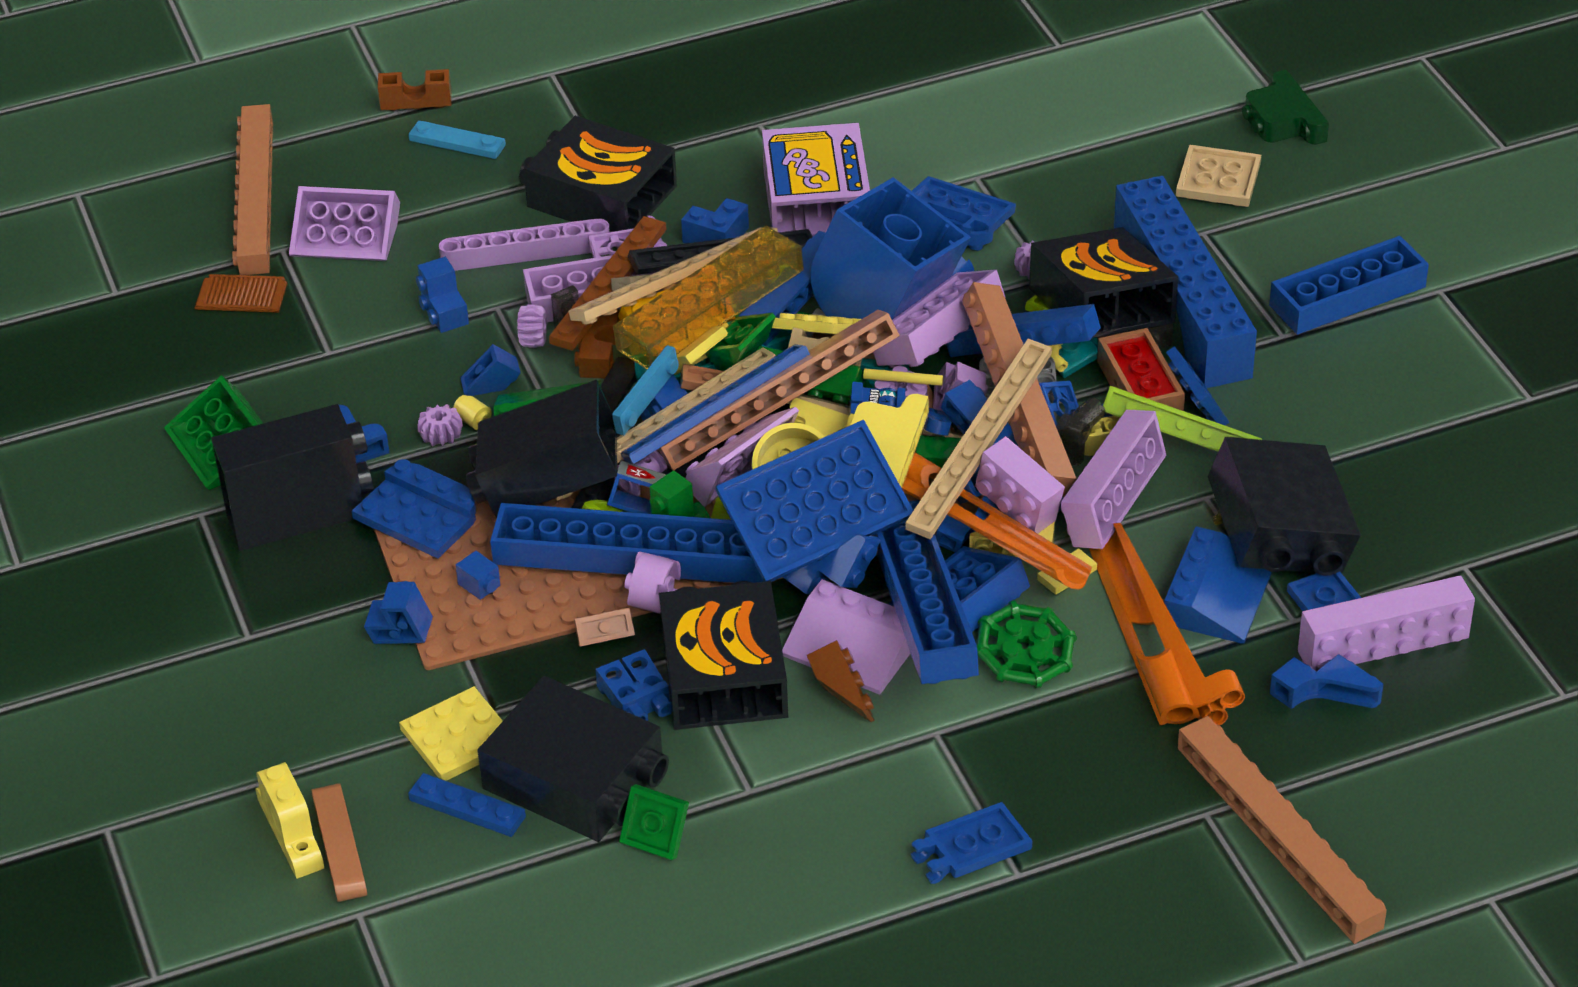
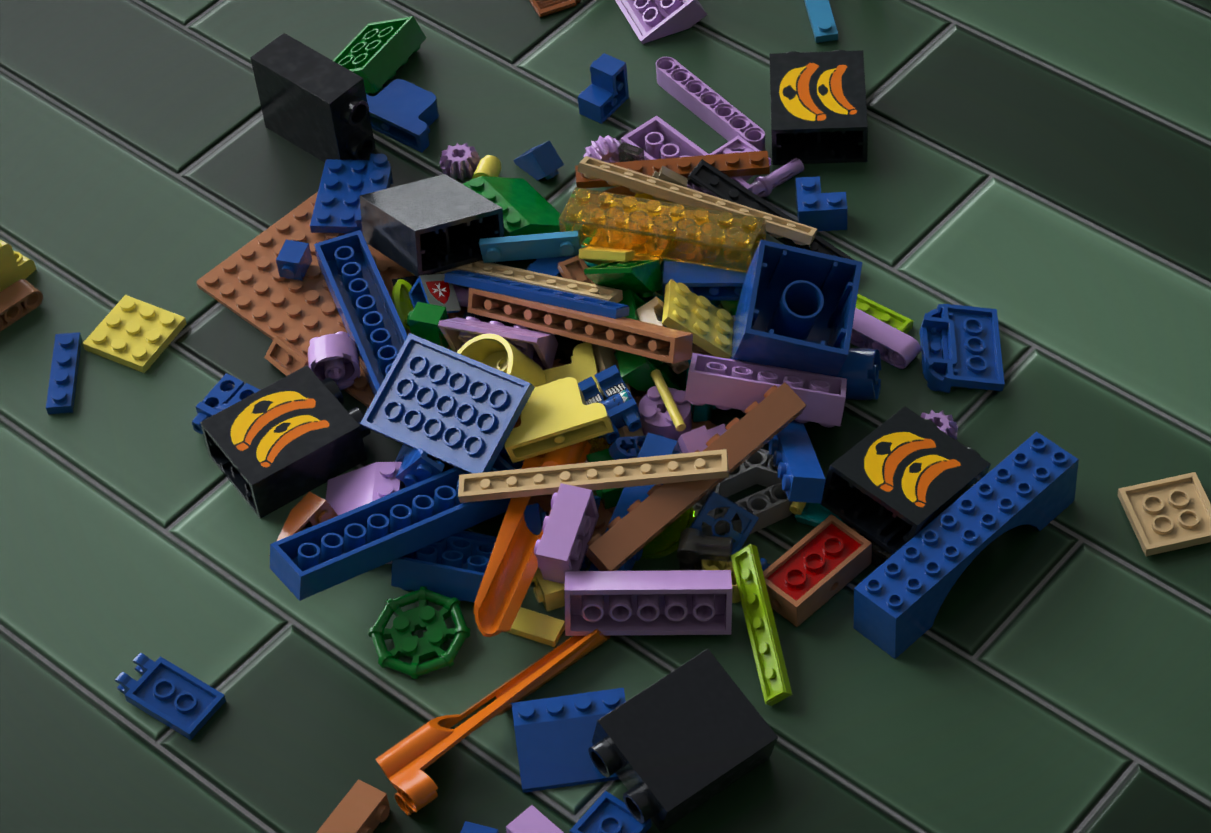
camera: 65 degrees right, 5 degrees up
blue brick [364,581,433,644] -> none
black brick [477,675,669,842] -> none
green tile [619,784,689,860] -> none
brick [762,123,870,236] -> none
blue plate [1166,346,1229,425] -> none
blue brick [1269,236,1429,335] -> none

